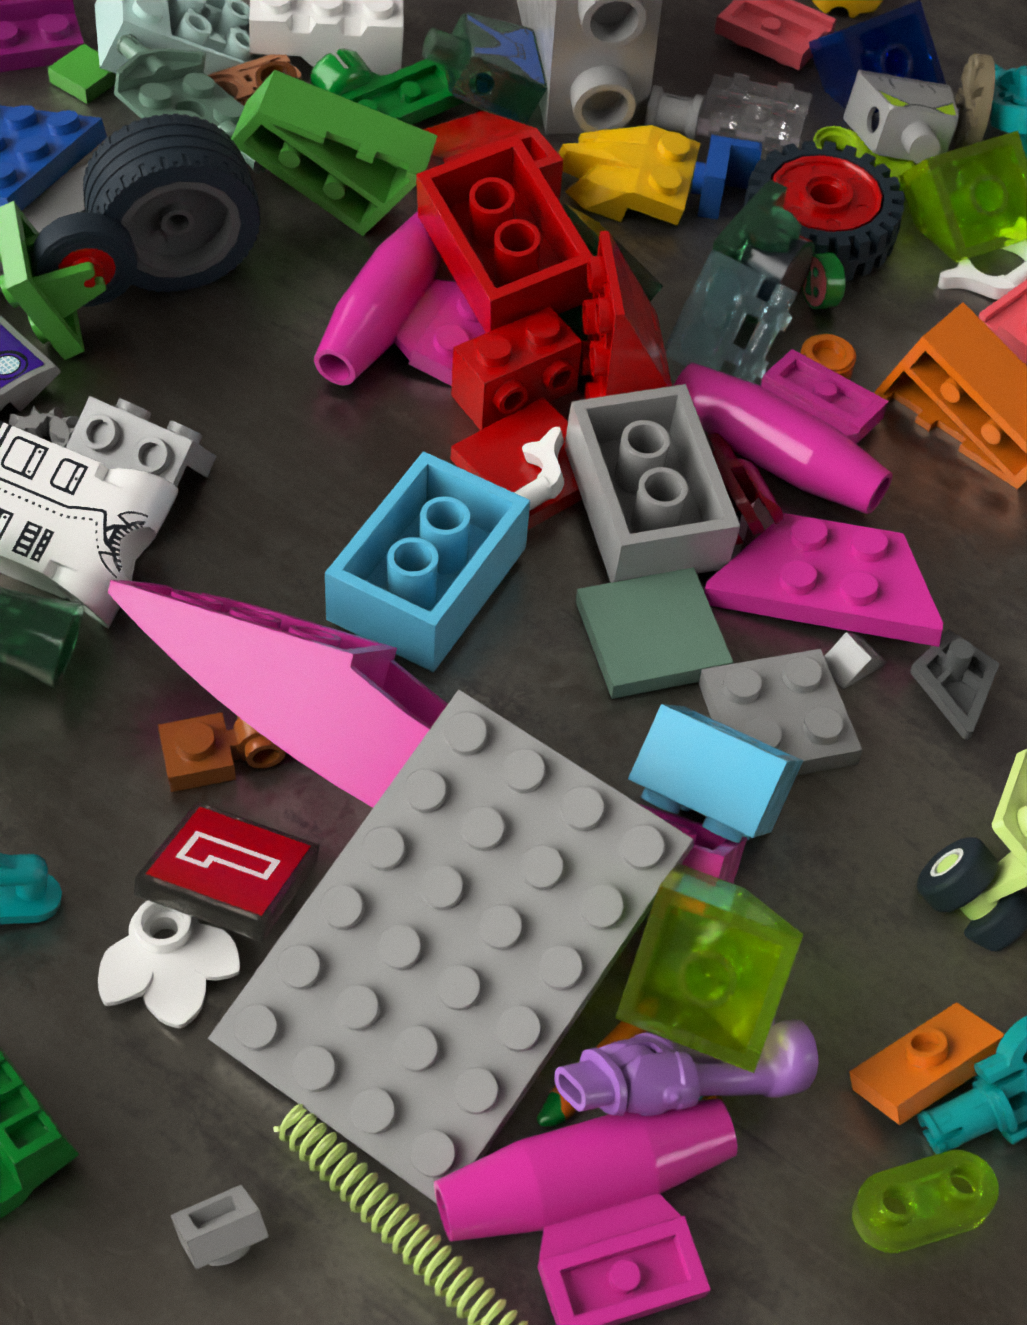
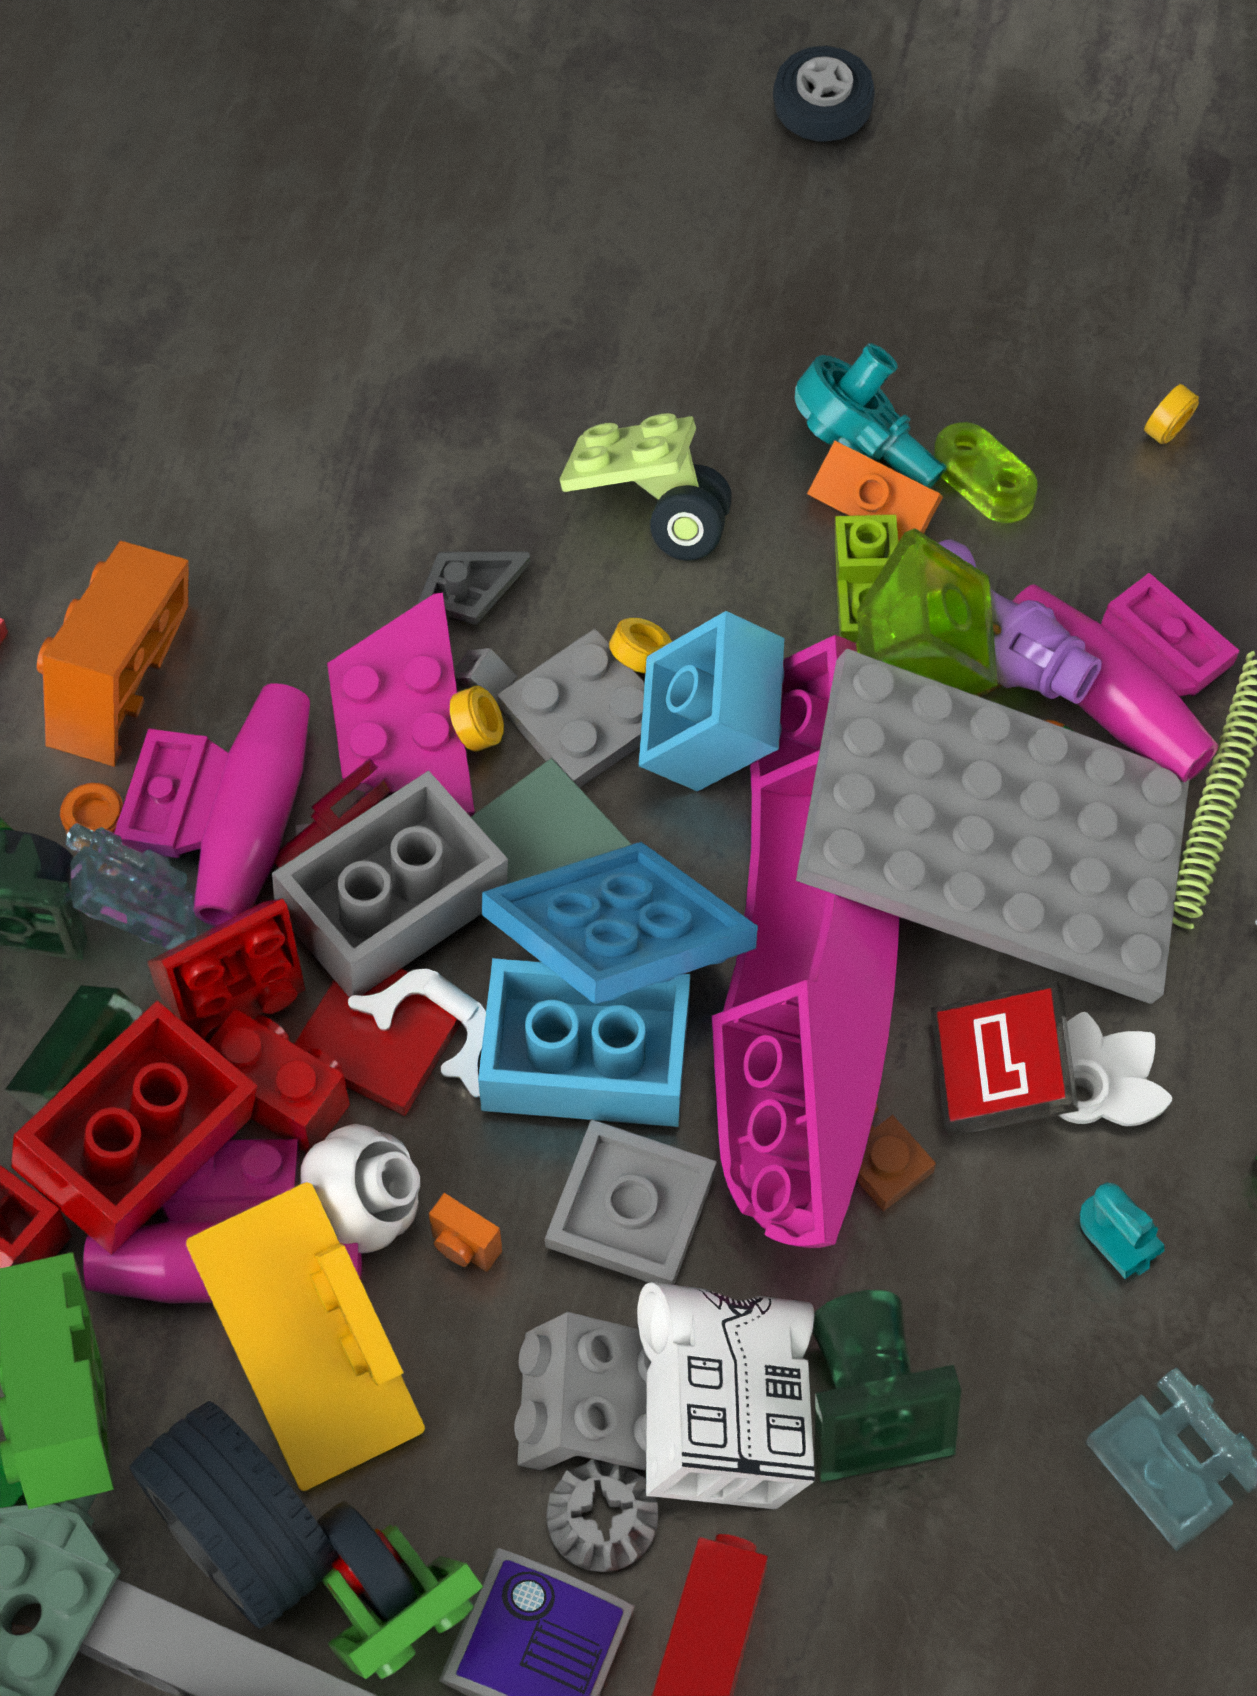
camera: 110 degrees left, 10 degrees up
none -> yellow bracket [186,1182,425,1491]
none -> white plant [300,1124,421,1253]
none -> orange plate [429,1193,502,1272]
none -> yellow tile [450,685,504,752]
none -> dark azure plate [482,842,758,1004]
none -> light grey plate [545,1119,717,1285]
none -> yellow tile [609,618,672,673]
none -> lime slope [835,515,901,644]

